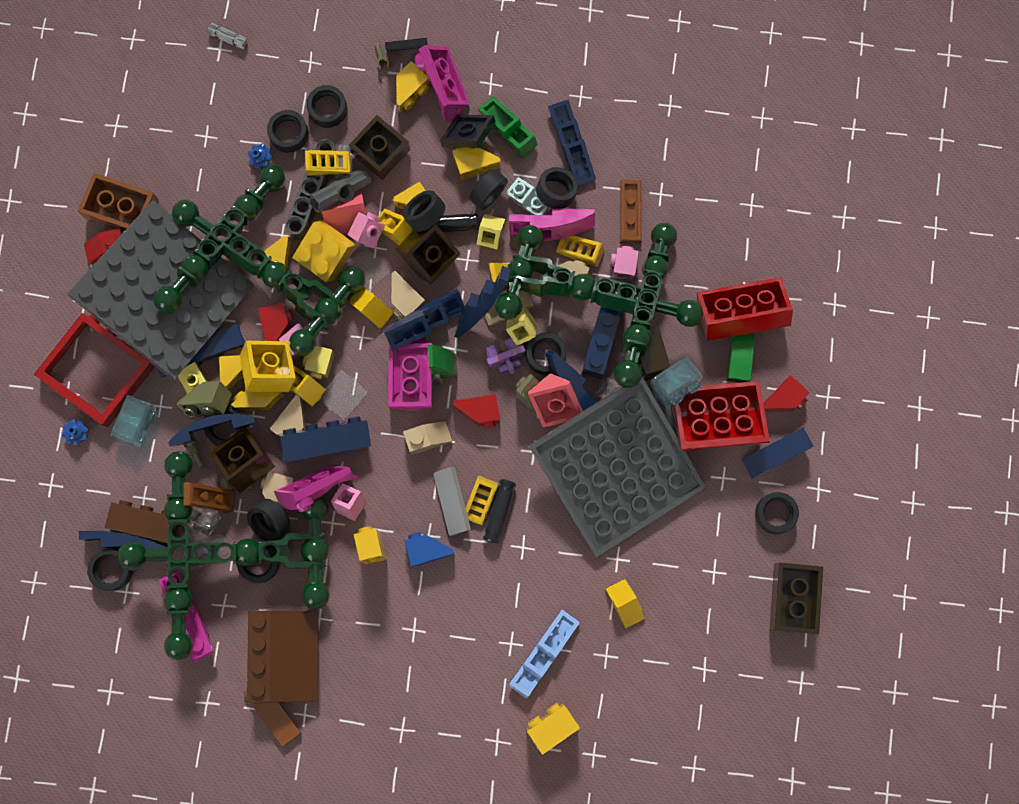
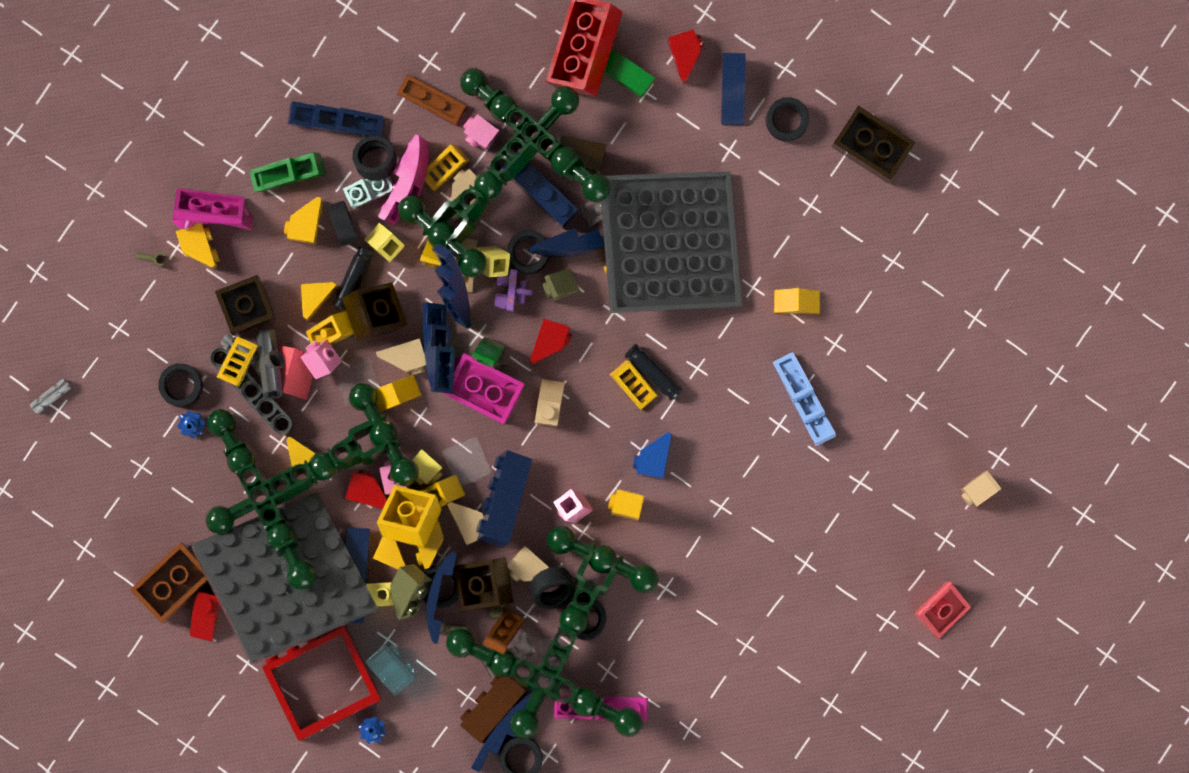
camera: 60 degrees left, 5 degrees up
dark orange tile [243,690,302,747] -> none
reddish brown slope [247,610,319,704] -> none
dark pink slope [274,465,359,512] -> none
yellow brick [292,221,357,282] -> none
black tyre [306,85,347,128] -> none
black tile [385,38,428,52] -> none
black tyre [403,190,445,232] -> none
light grey tile [433,467,471,536] -> none
black plate [440,114,496,149] -> none
yellow brick [526,703,580,755] -> none
coral slope [528,374,582,427] -> none
clear light blue brick [650,356,703,408] -> none
red slope [671,381,770,451] -> none

